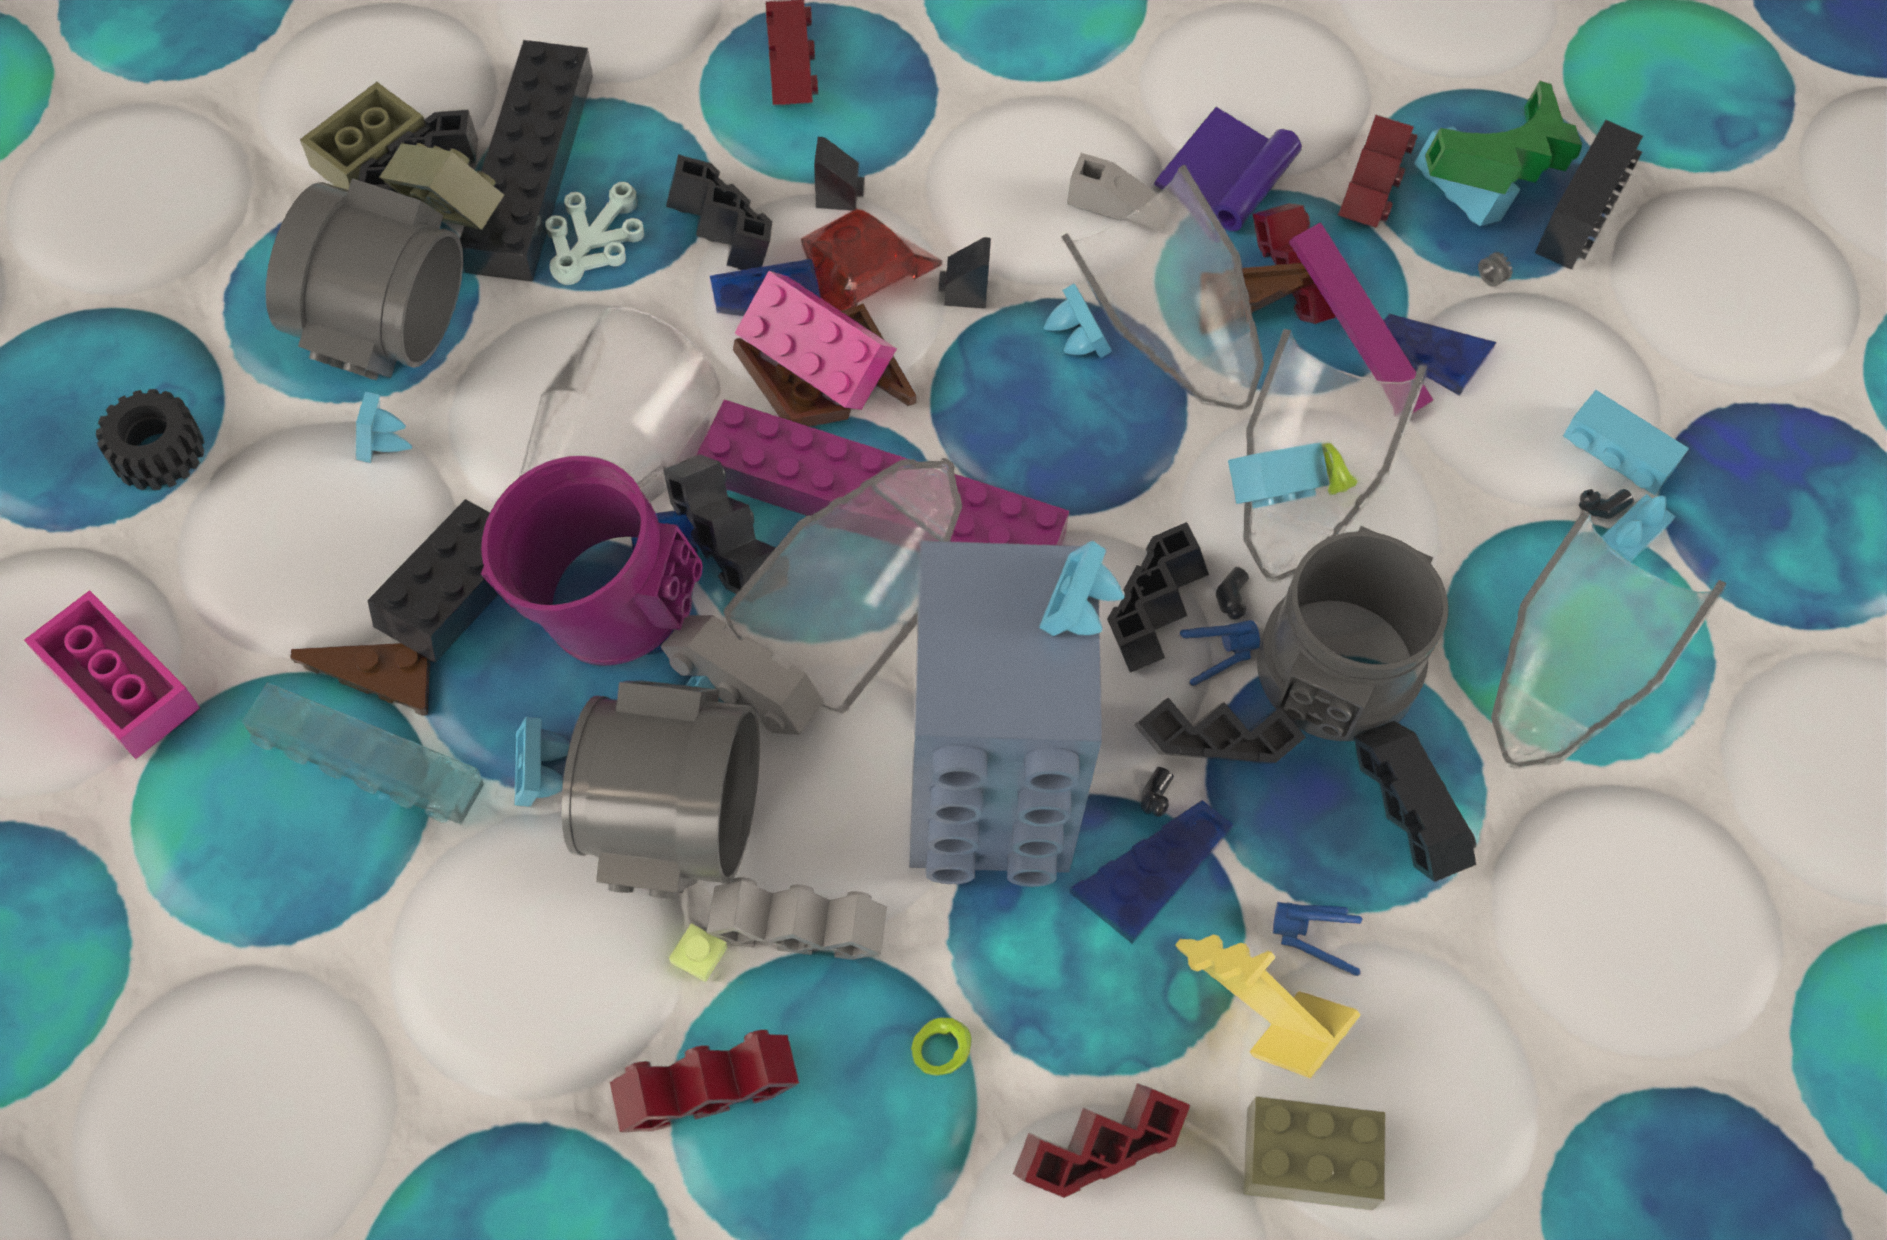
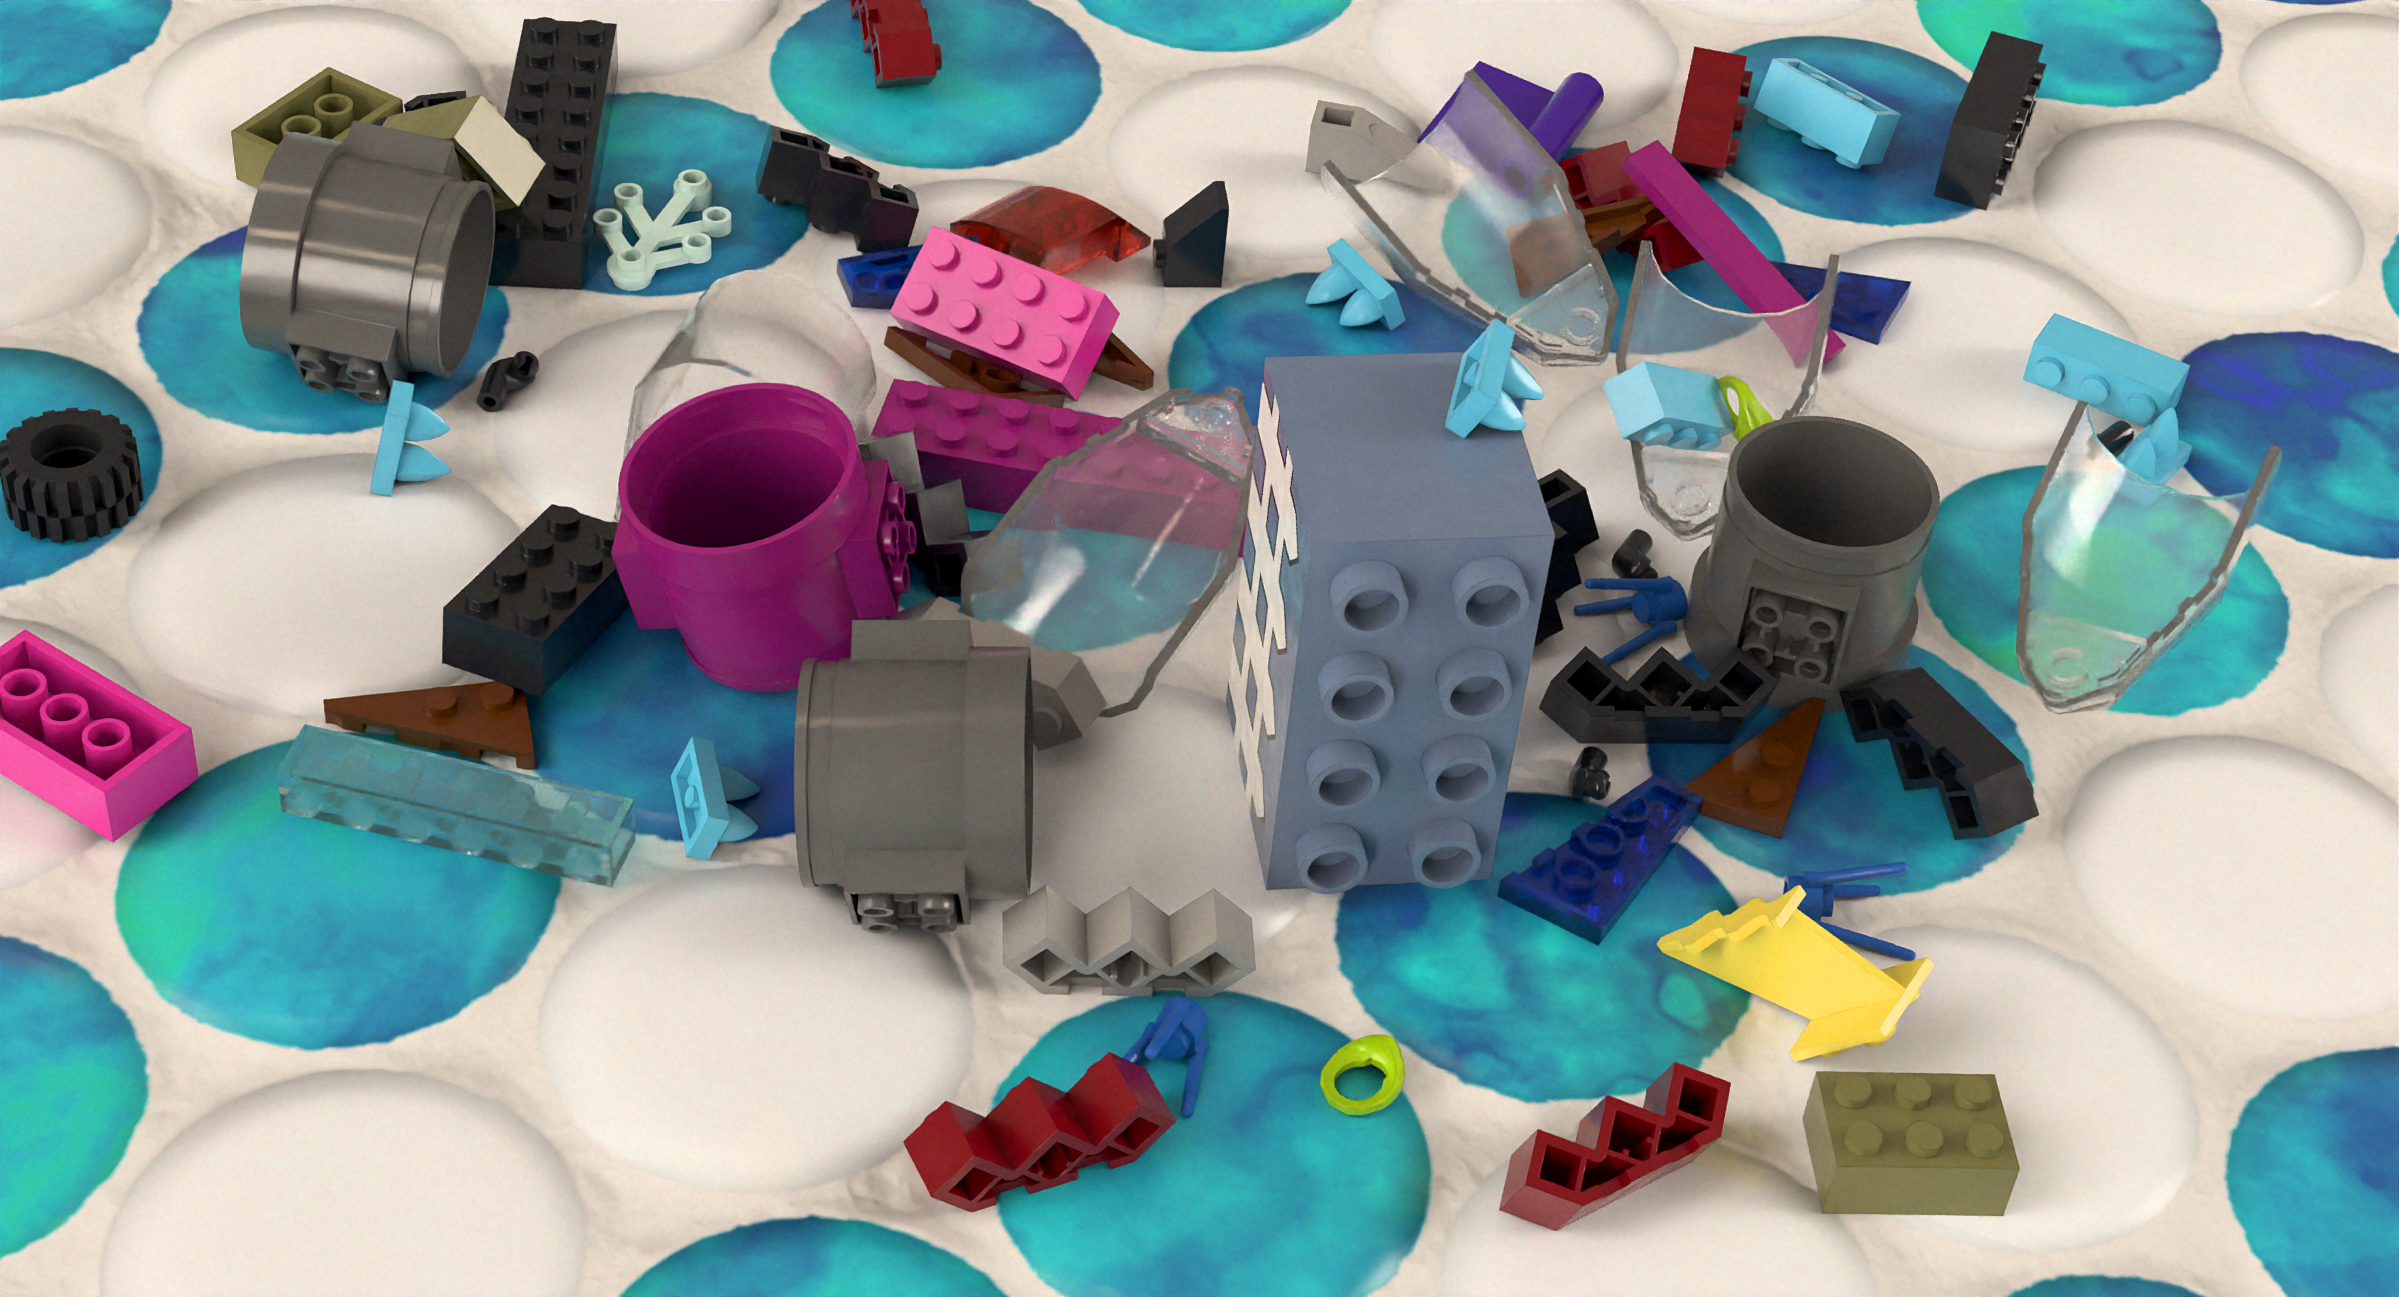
camera: 10 degrees left, 20 degrees down
yellowish green plate [669,923,727,982] -> none
black slope [814,137,865,211] -> none
green arch [1425,81,1582,195] -> none
dark grey bush [1478,252,1512,287] -> none
none -> black arm [477,351,540,412]
none -> blue plant [1122,997,1210,1118]
none -> reddish brown wing [1678,697,1826,839]

